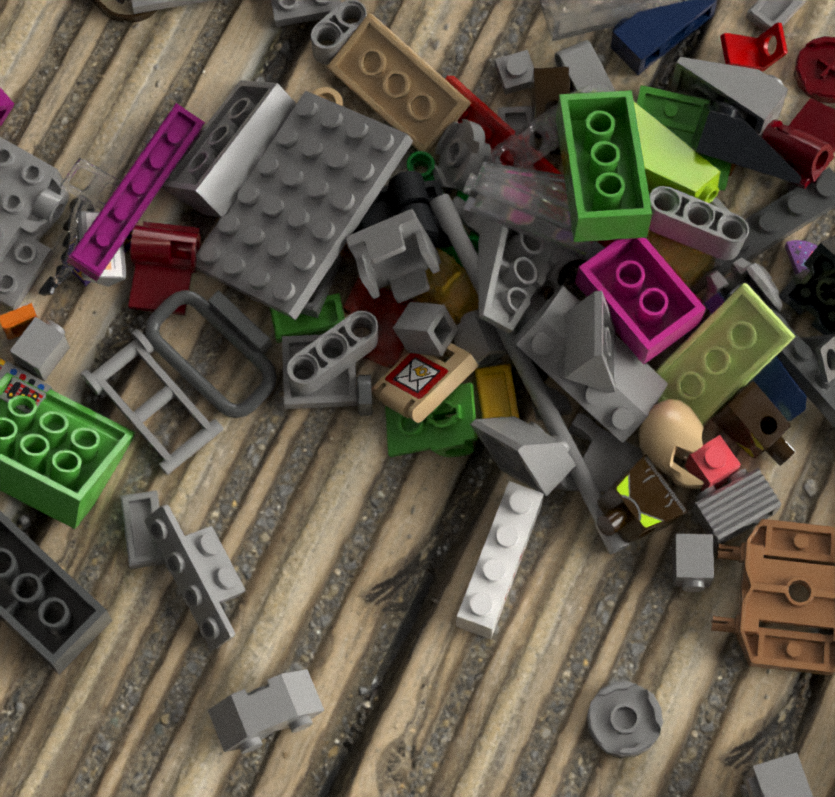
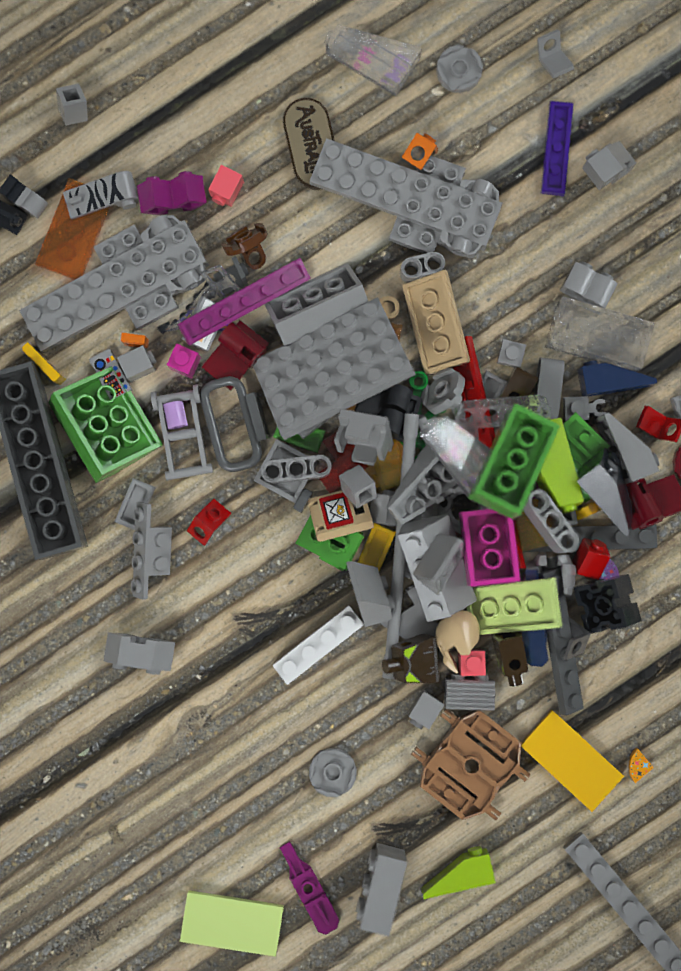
camera: 30 degrees right, 15 degrees up
none -> lavender piece [163,401,188,430]
none -> dark pink brick [167,343,201,379]
none -> red bracket [187,499,231,546]
none -> coral brick [208,165,244,207]
none -> dark grey bracket [213,256,249,296]
none -> reddish brown tile [222,223,268,269]
none -> light grey plate [563,396,606,422]
none -> red brick [572,538,611,580]
none -> piece [576,501,602,521]

